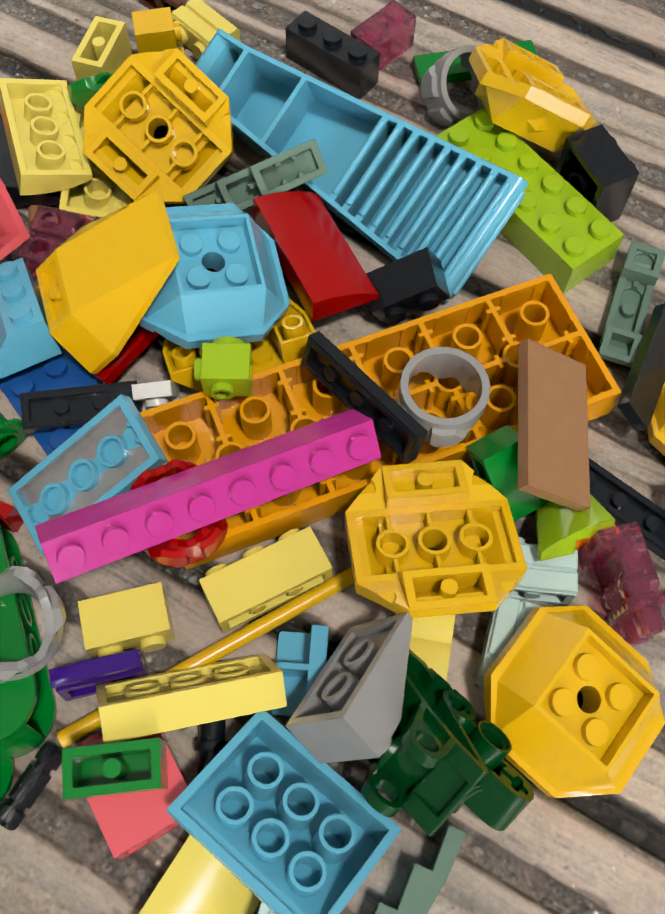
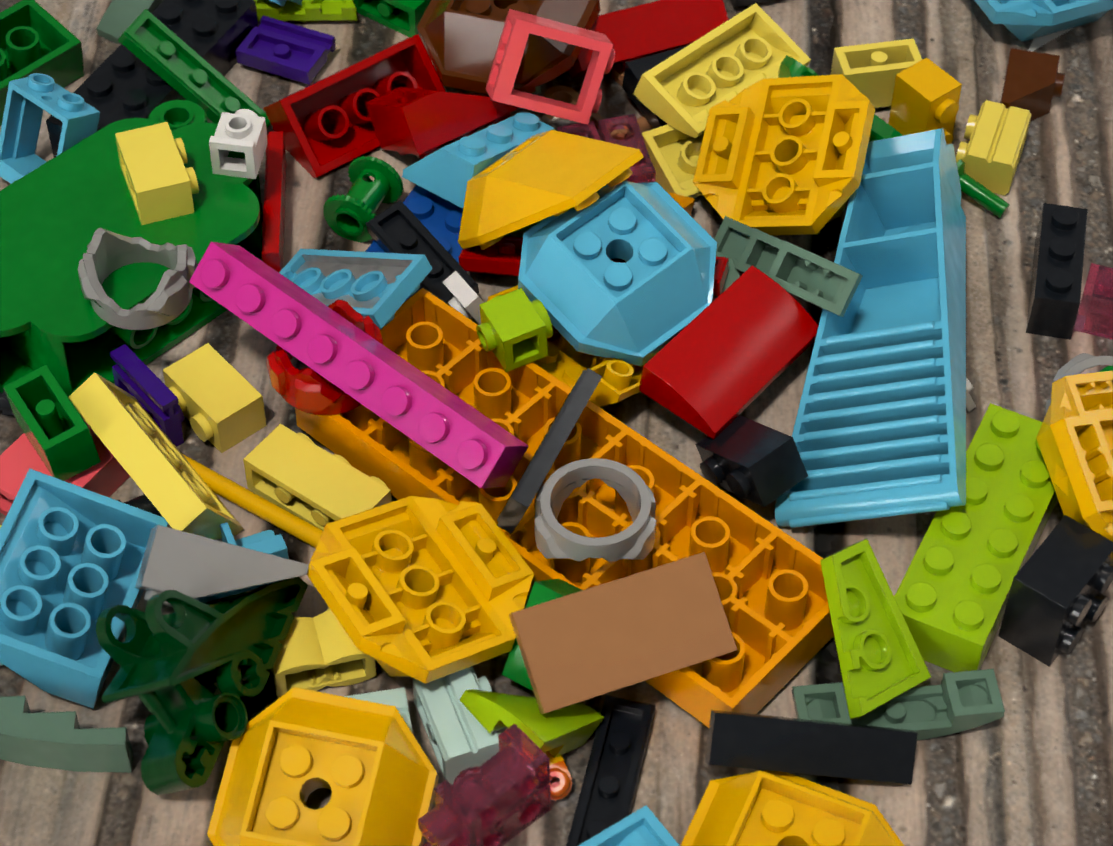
camera: 65 degrees right, 15 degrees down
none -> lime wing [820,539,931,719]

